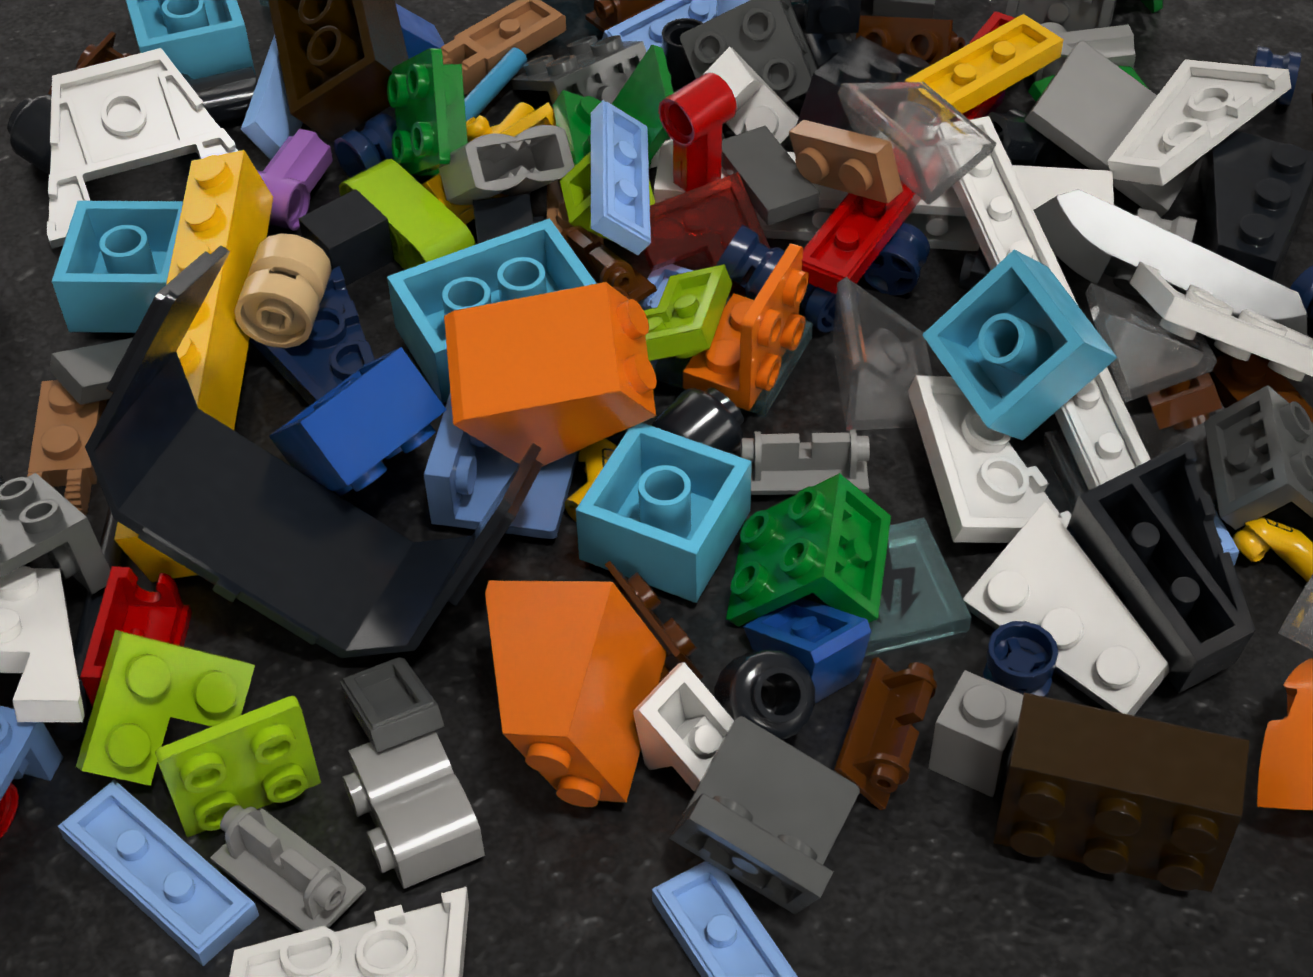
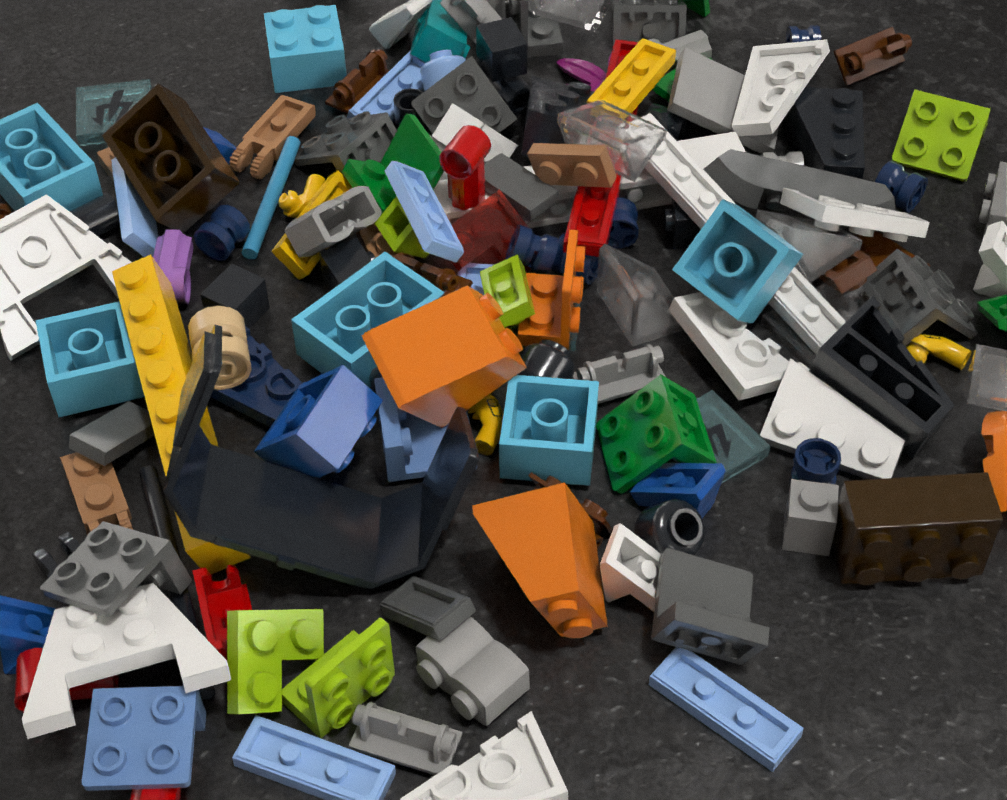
camera: 20 degrees left, 0 degrees up
lime beam [339,159,476,270] -> none
green bracket [387,48,468,178] -> none
reddish brown hinge [834,657,937,810] -> none
reddish brown hinge [855,15,965,66] -> none

